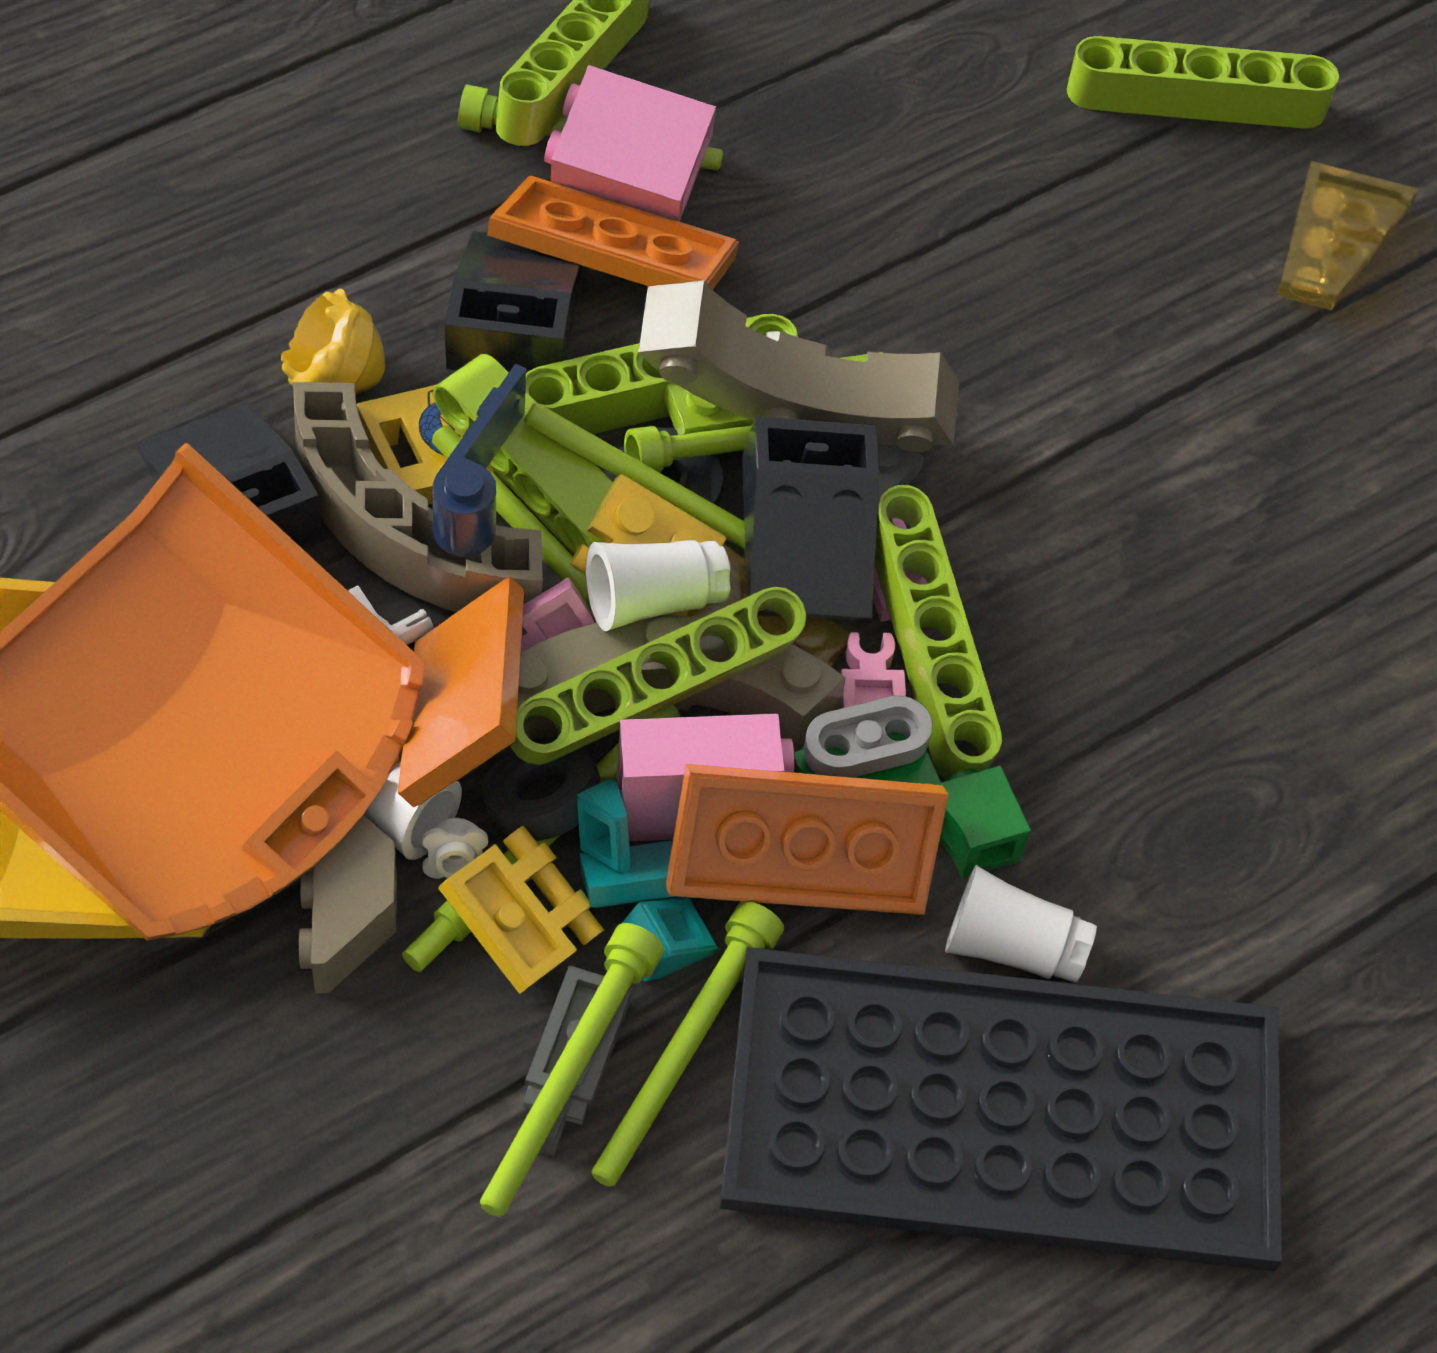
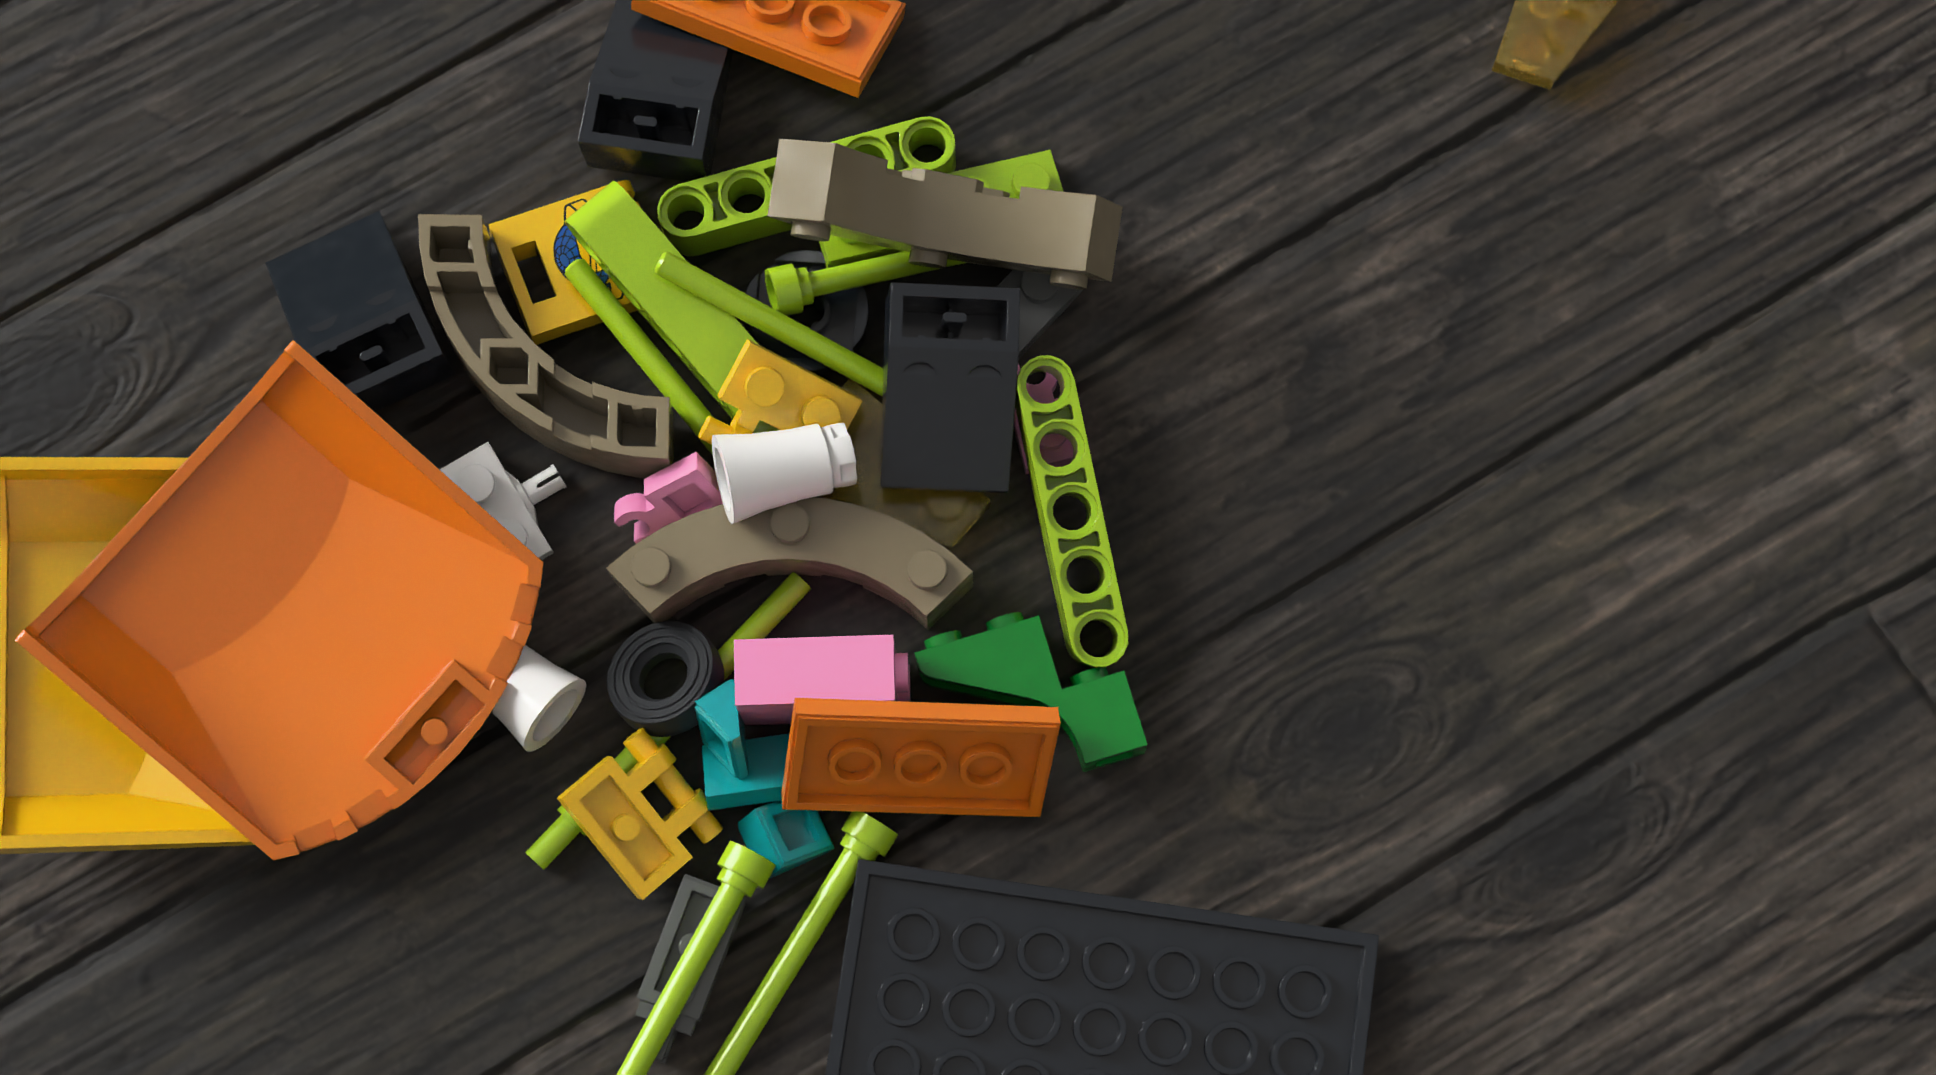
camera: 10 degrees right, 20 degrees up
yellow hair [281,289,385,395] -> none
dark tan slope [299,815,397,994] -> none
orange tile [398,575,524,808] -> none
white plate [422,818,488,879] -> none
dark blue door [432,364,526,557] -> none
lime beam [510,587,806,765] -> none
light grey plate [804,696,932,778] -> none
bright pink plate [841,632,906,709] -> none
white plant [945,865,1097,983] -> none

